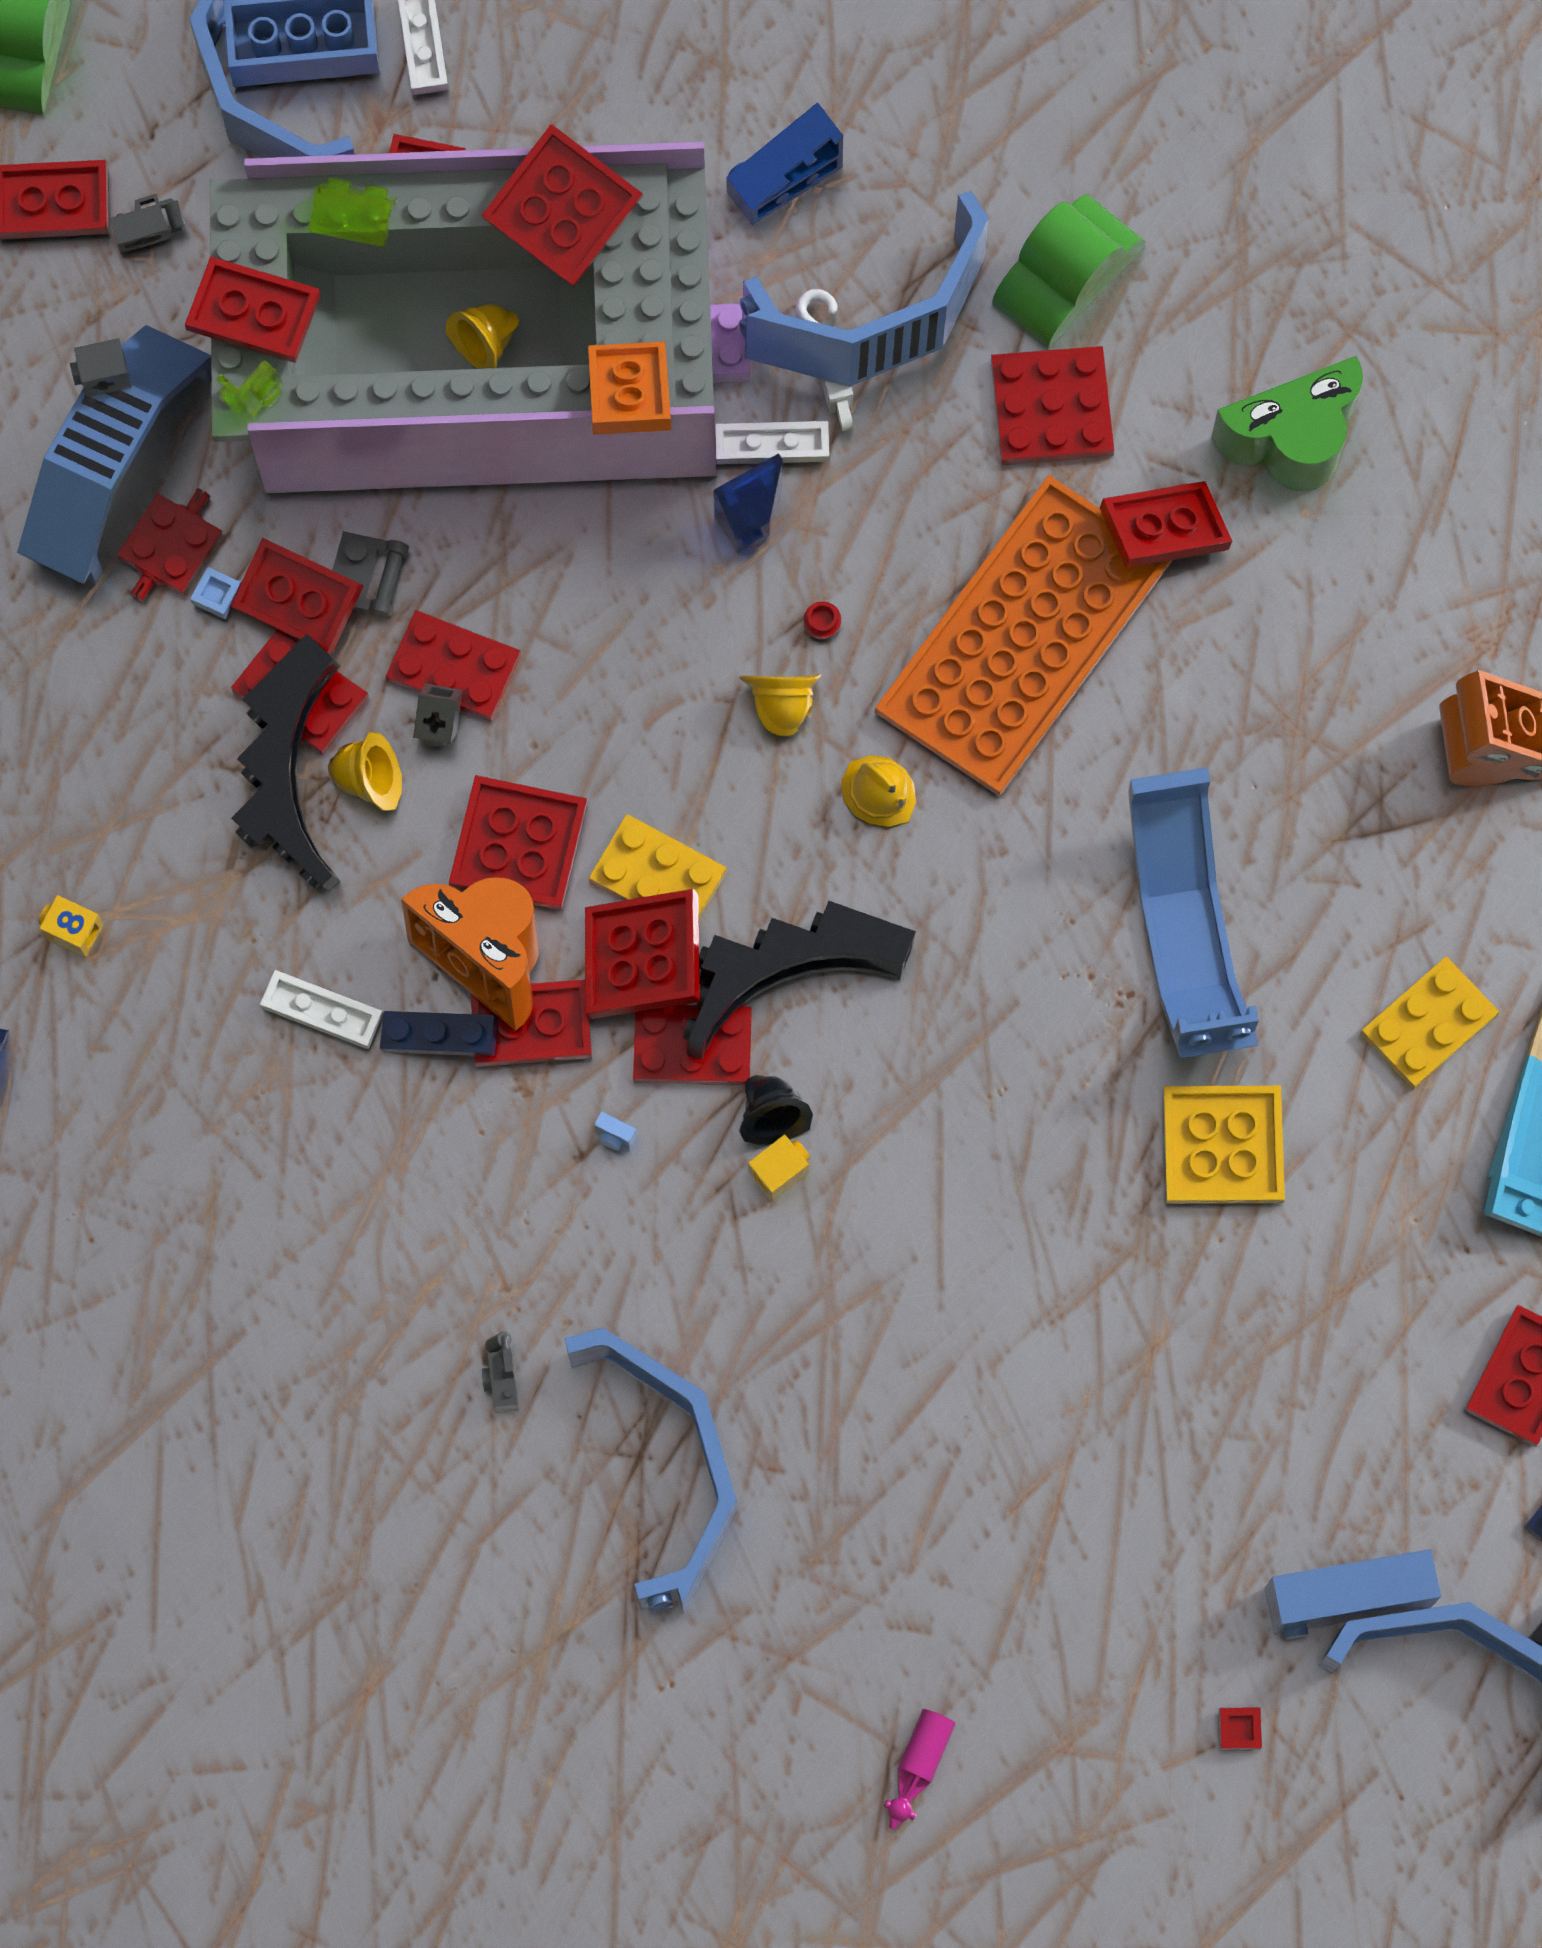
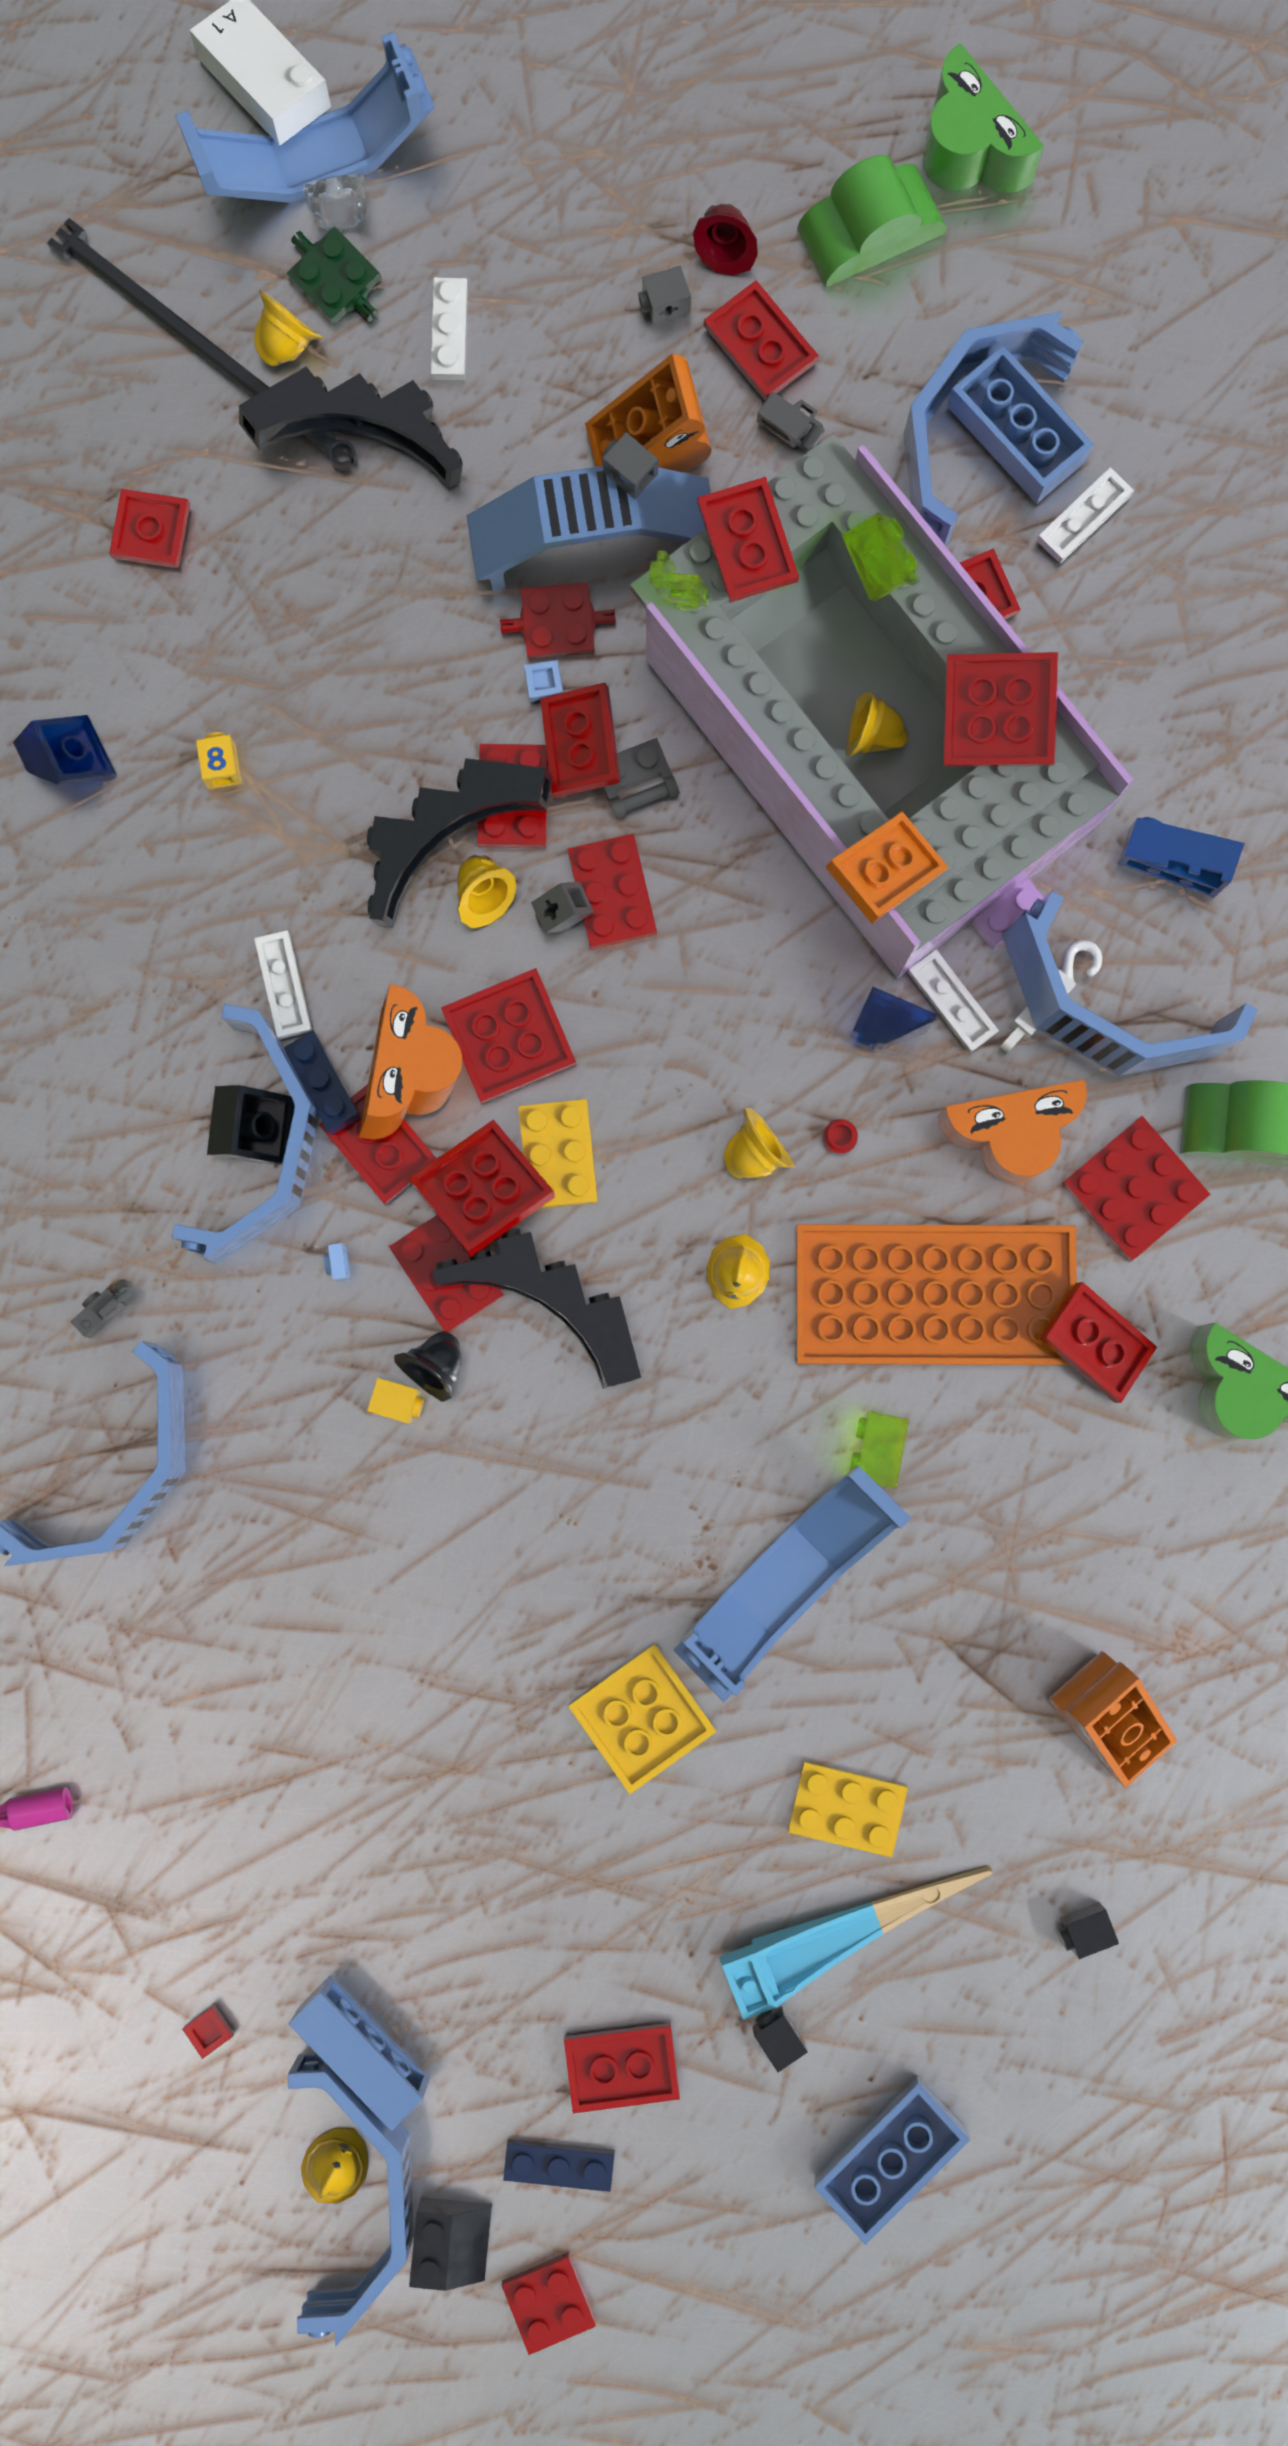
camera: 55 degrees right, 10 degrees up
none -> medium blue panel [172,1004,320,1264]
none -> black slope [207,1085,295,1165]
none -> yellow piece [300,2128,368,2204]
none -> orange brick [585,353,712,472]
none -> clear neon green bracket [849,1411,909,1489]
none -> orange brick [937,1079,1087,1184]

